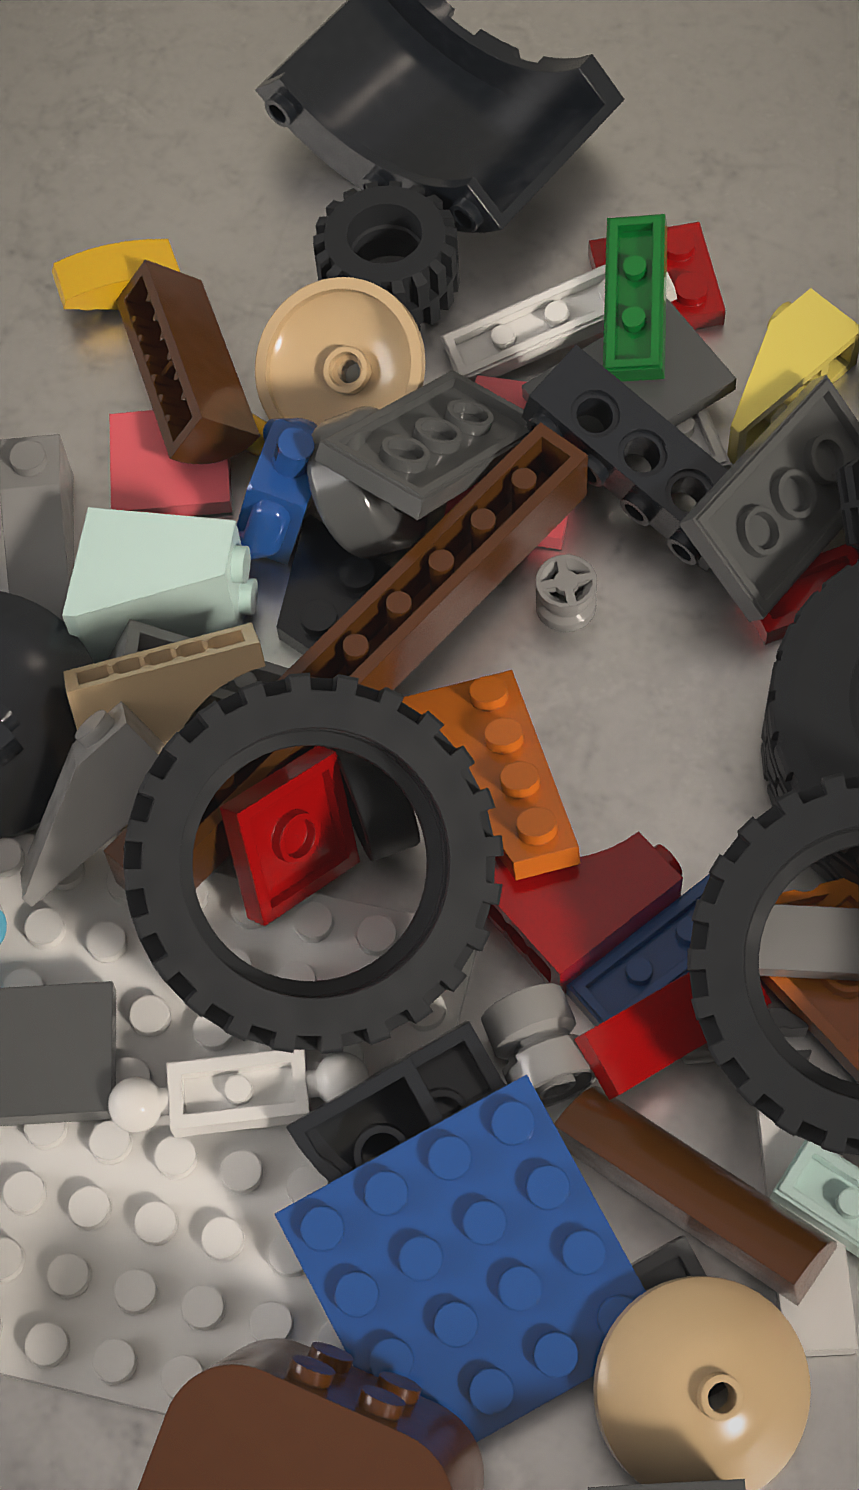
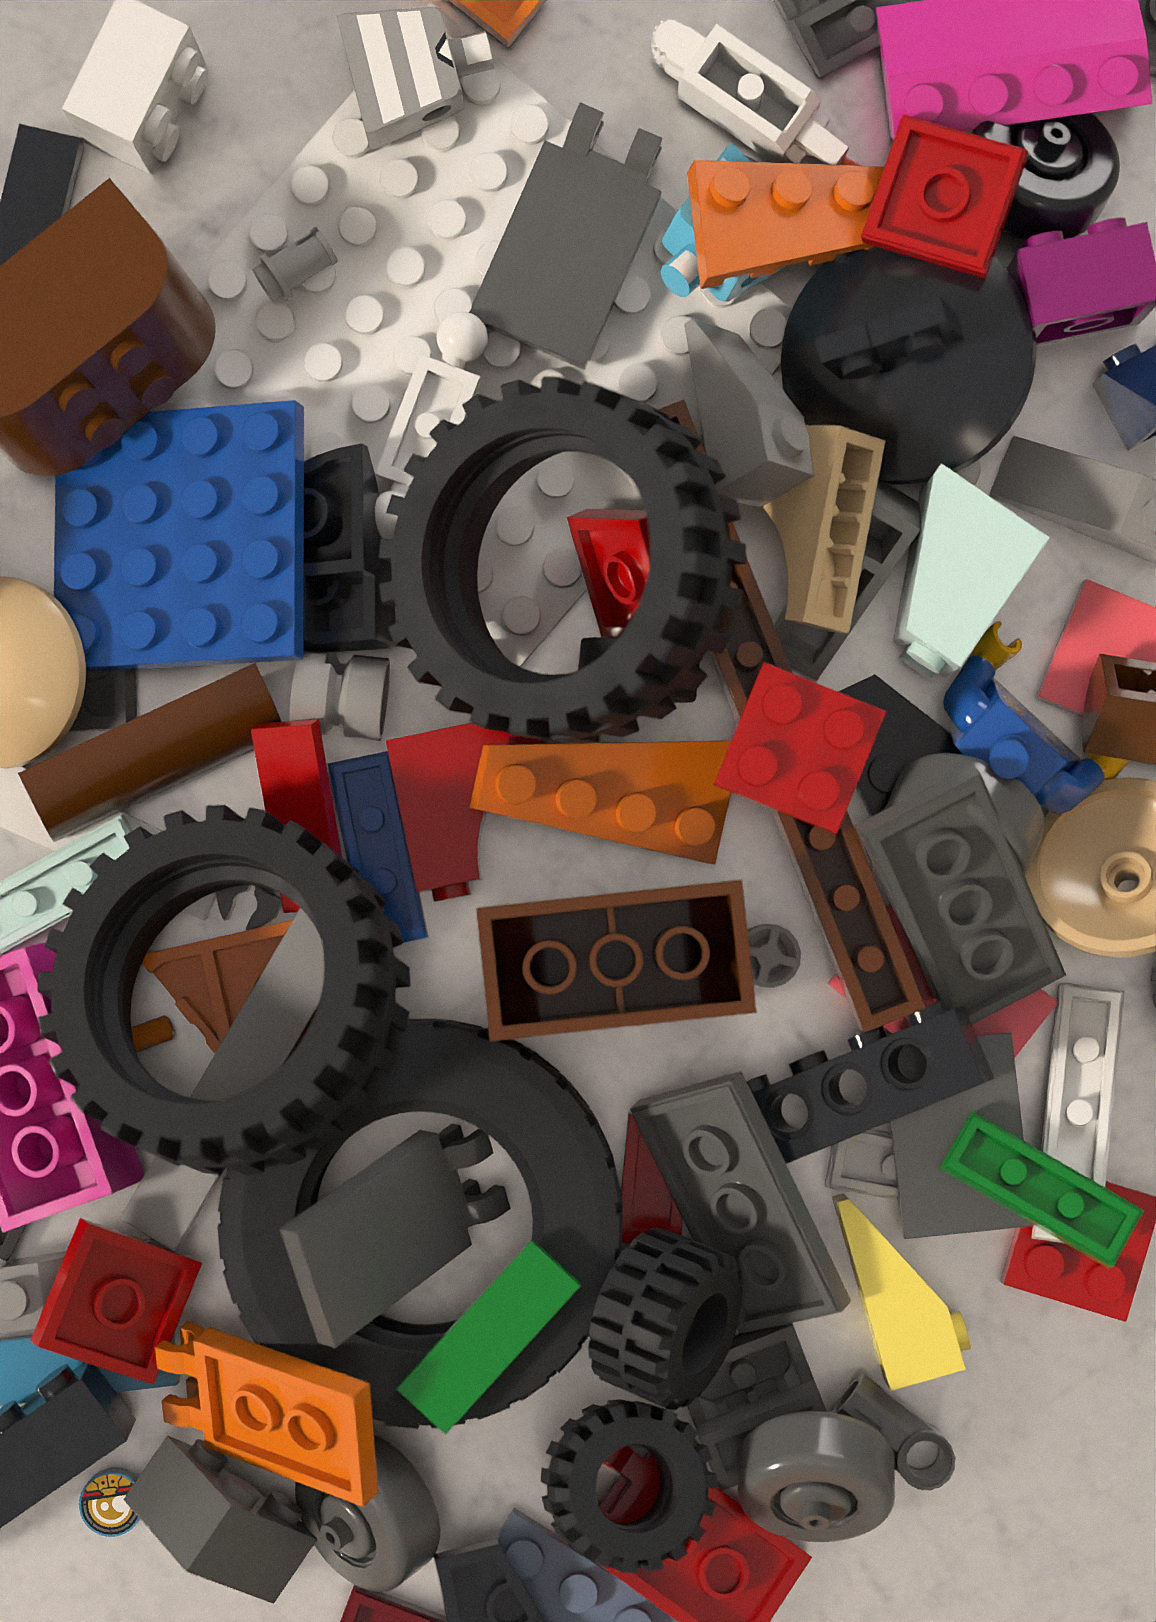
camera: 115 degrees right, 25 degrees up
none -> light grey pin [252,227,338,302]
none -> reddish brown brick [476,880,757,1041]
none -> red plate [713,662,886,834]

